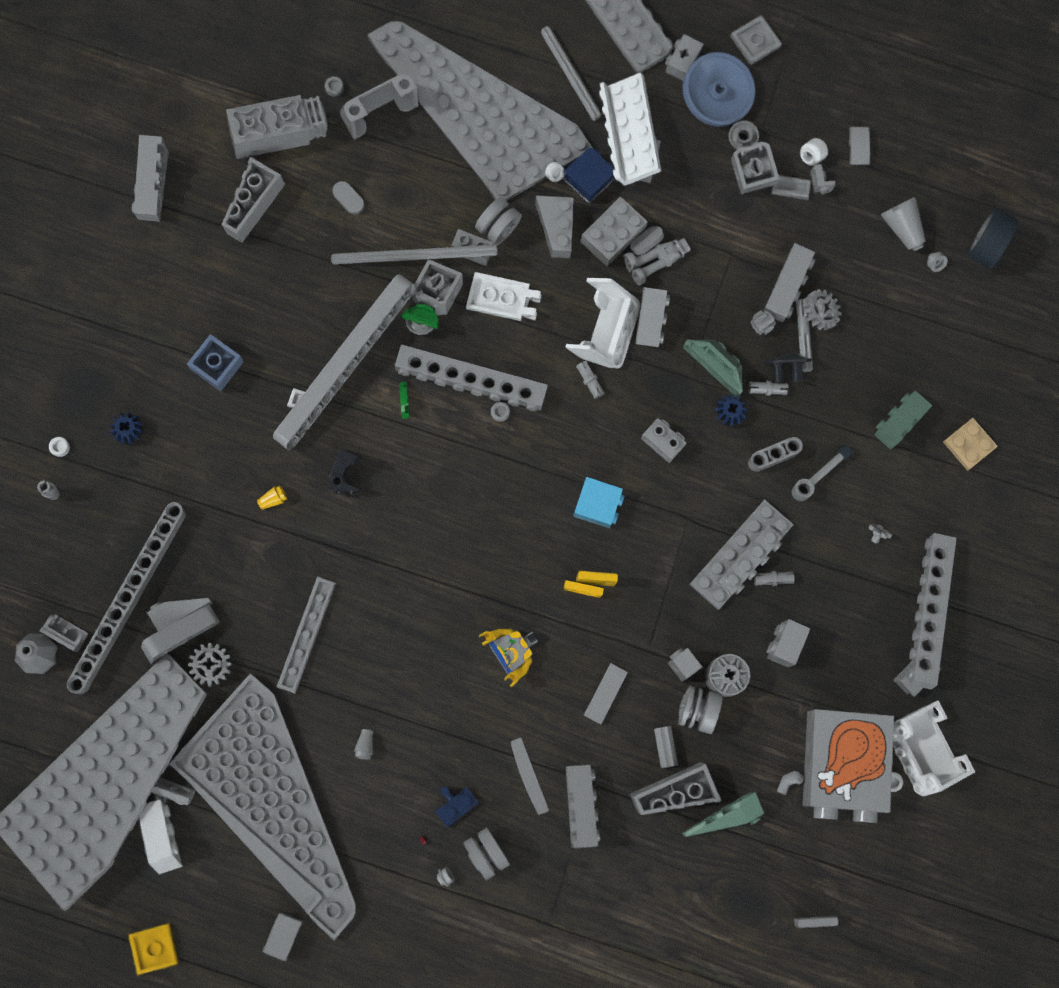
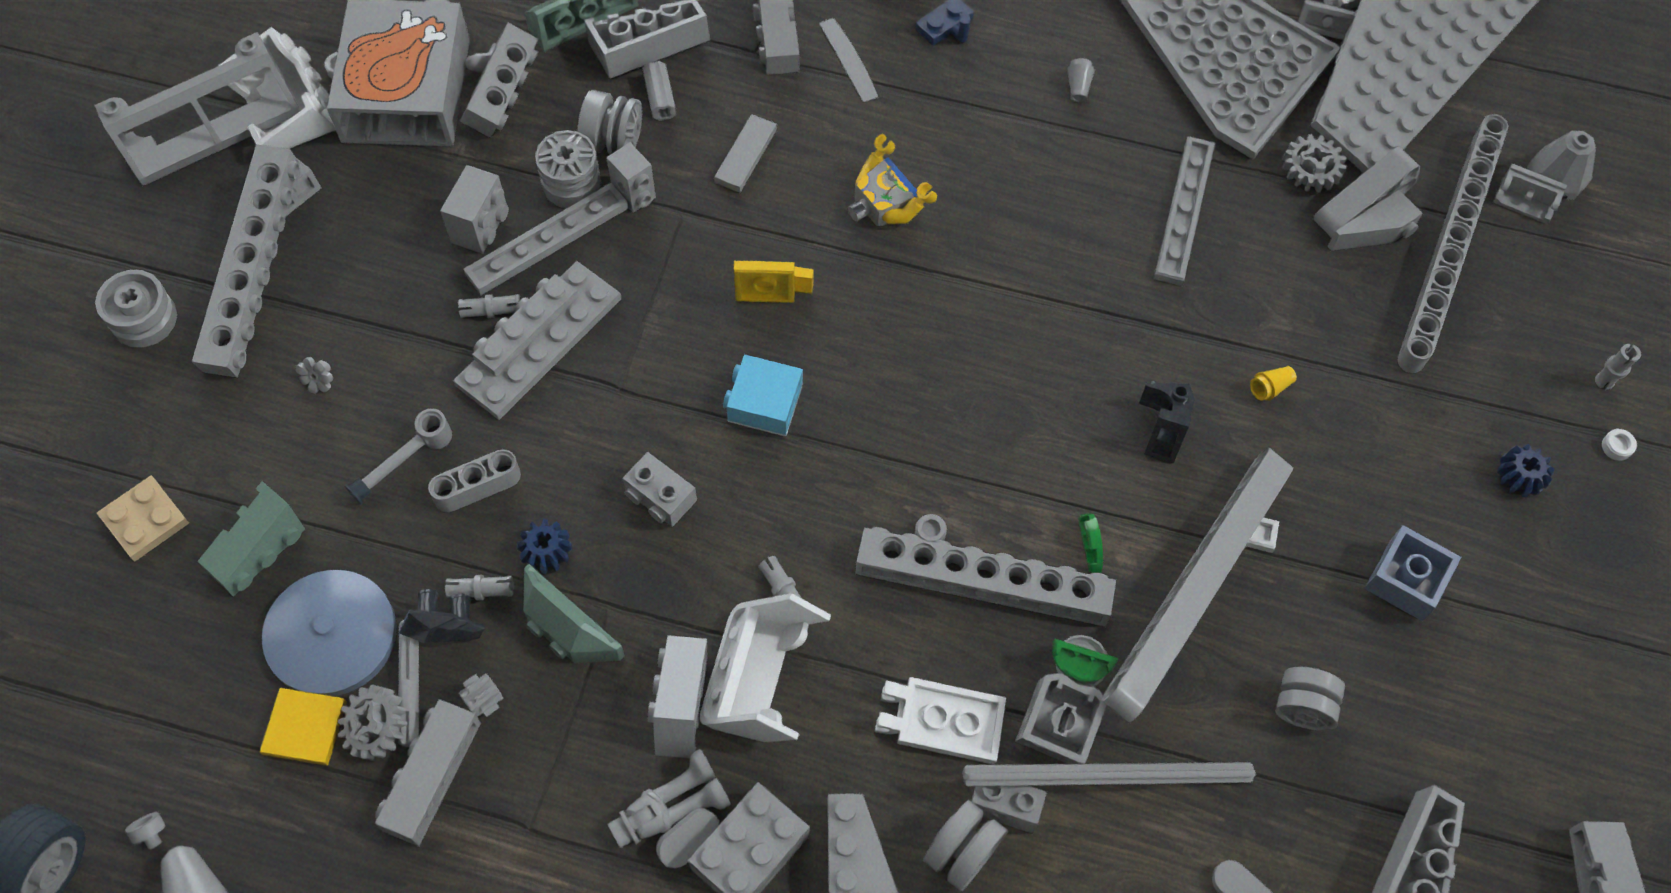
camera: 175 degrees left, 15 degrees down
none -> light grey windscreen [94,32,300,186]
none -> light grey wheel [95,270,177,347]
none -> yellow tile [260,688,347,766]
none -> sand blue dish [262,570,397,697]
none -> light grey brick [460,23,538,138]
none -> light grey plate [464,183,628,295]
none -> light grey wheel [1276,667,1345,731]

